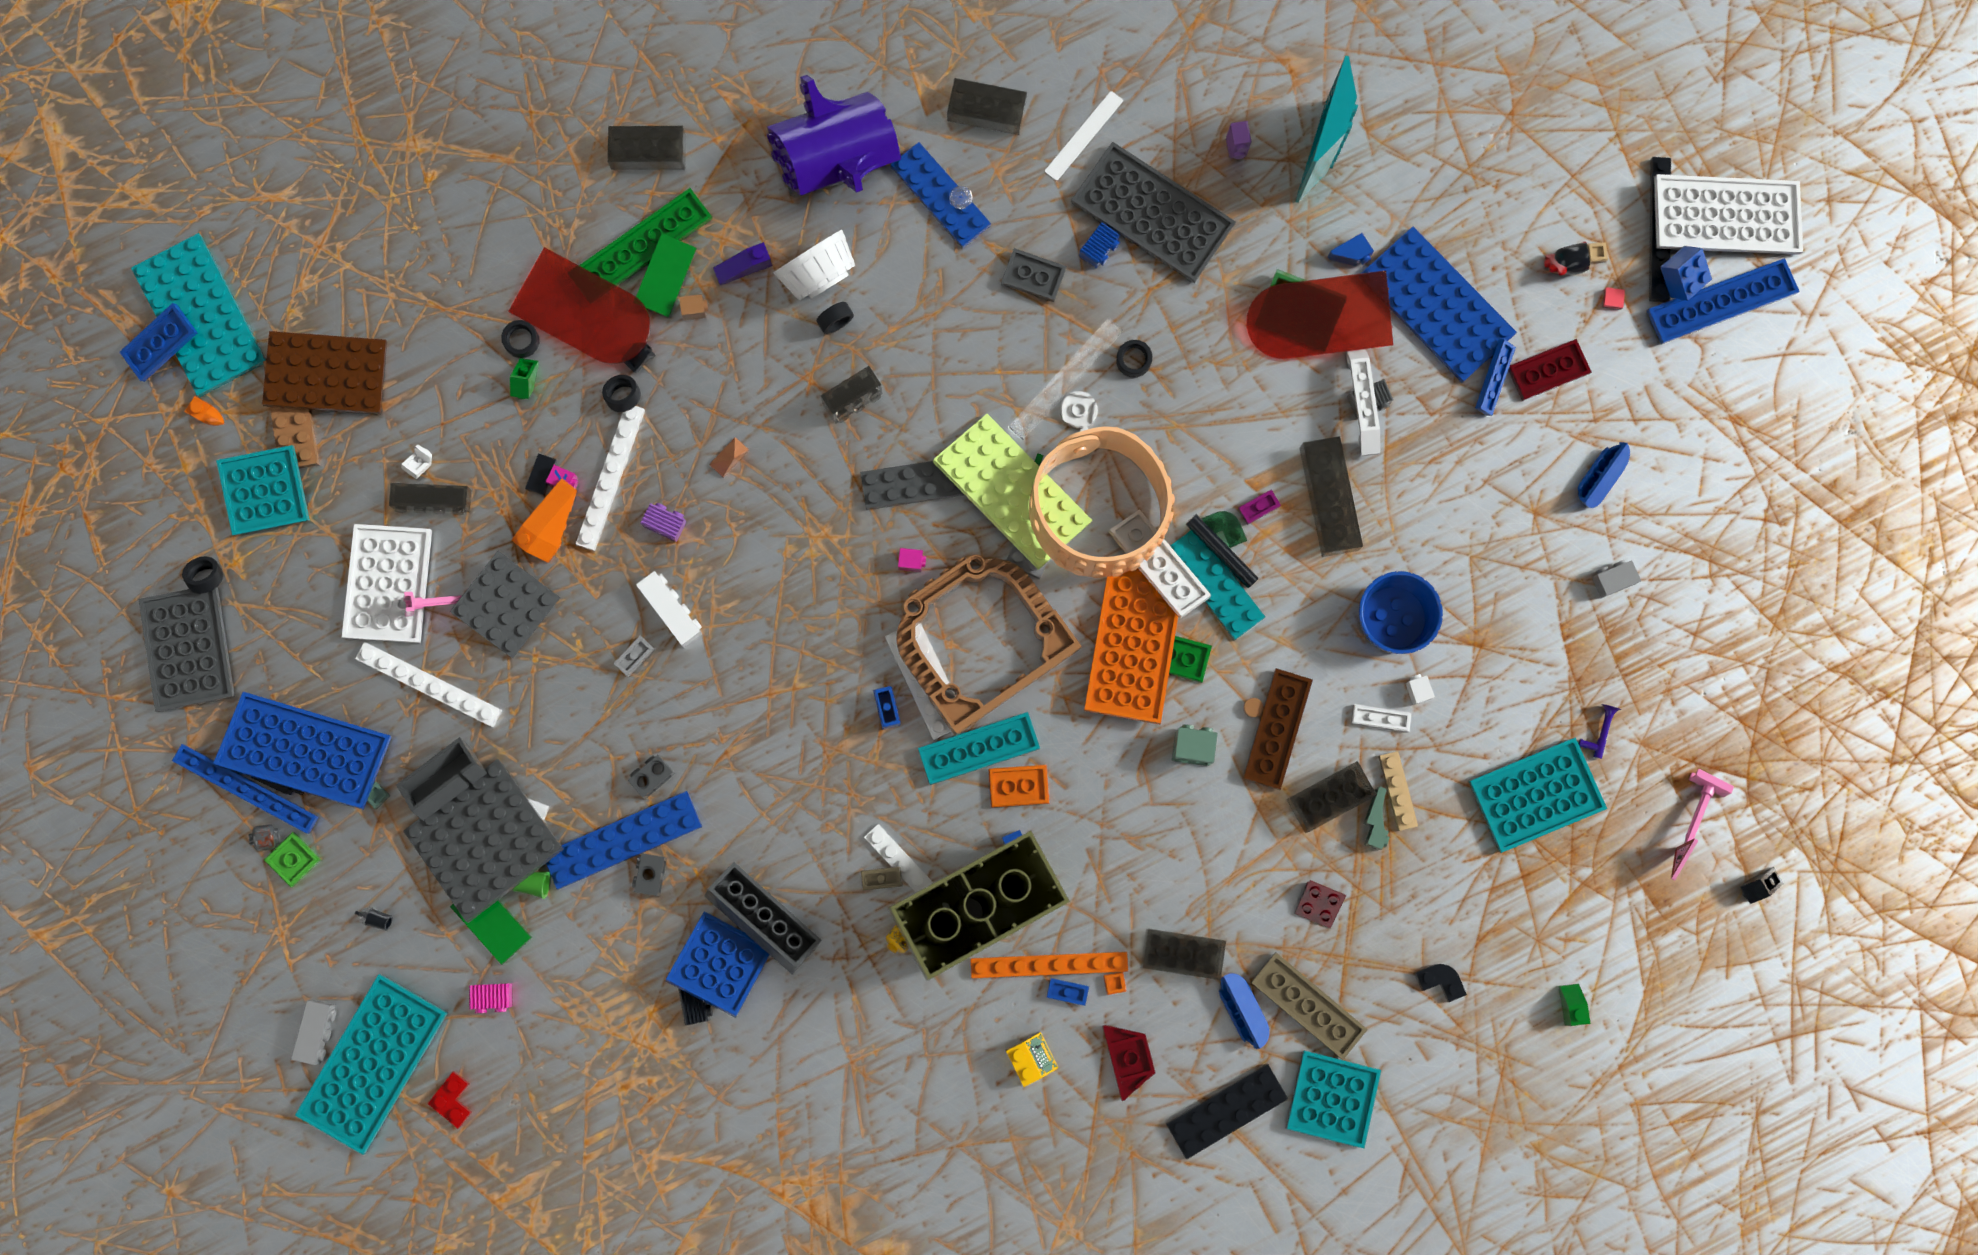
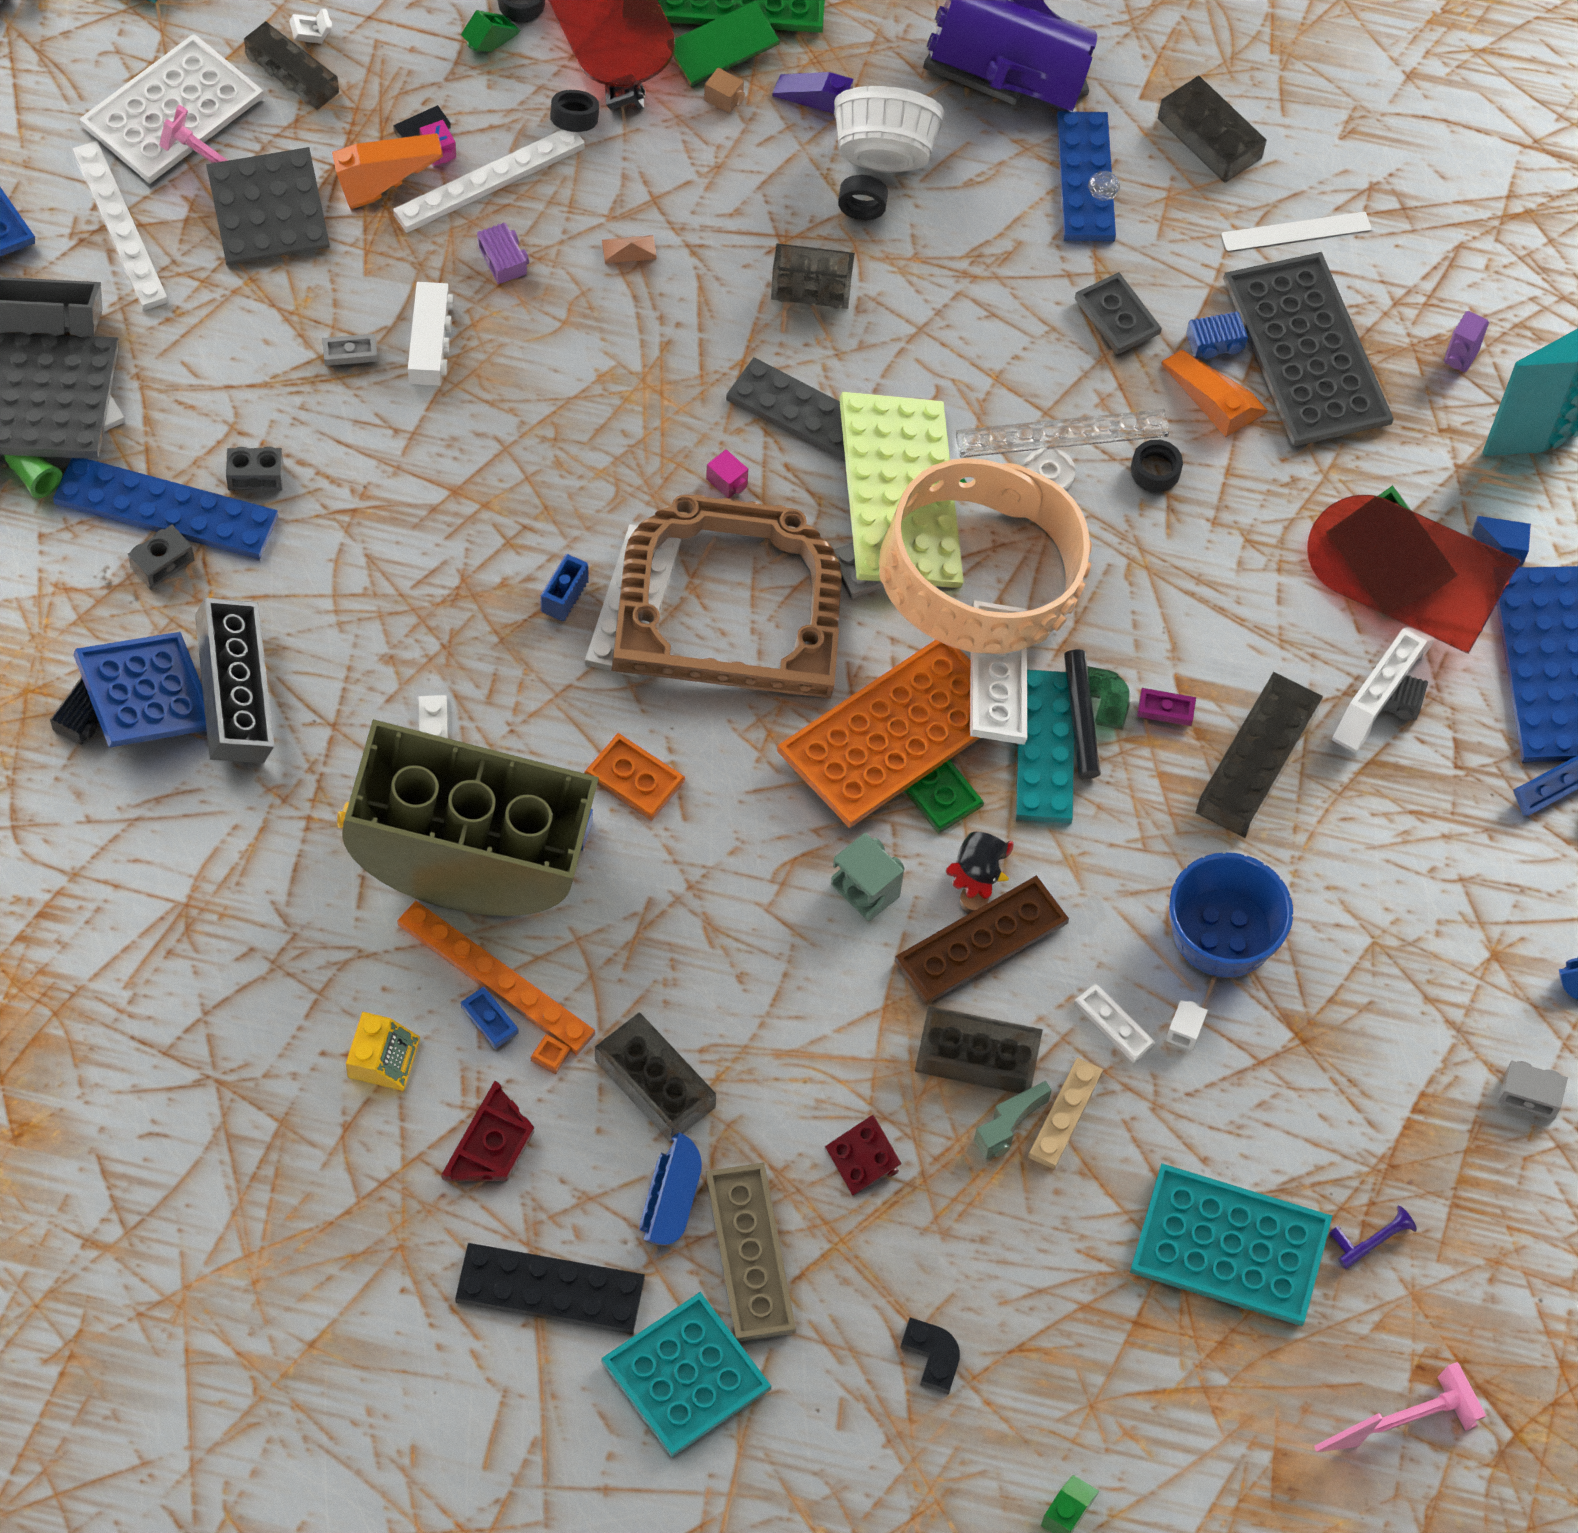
camera: 40 degrees right, 20 degrees down
teal plate [918,712,1040,785] -> none
none -> black piece [946,832,1014,899]
none -> orange wedge [1161,349,1268,437]

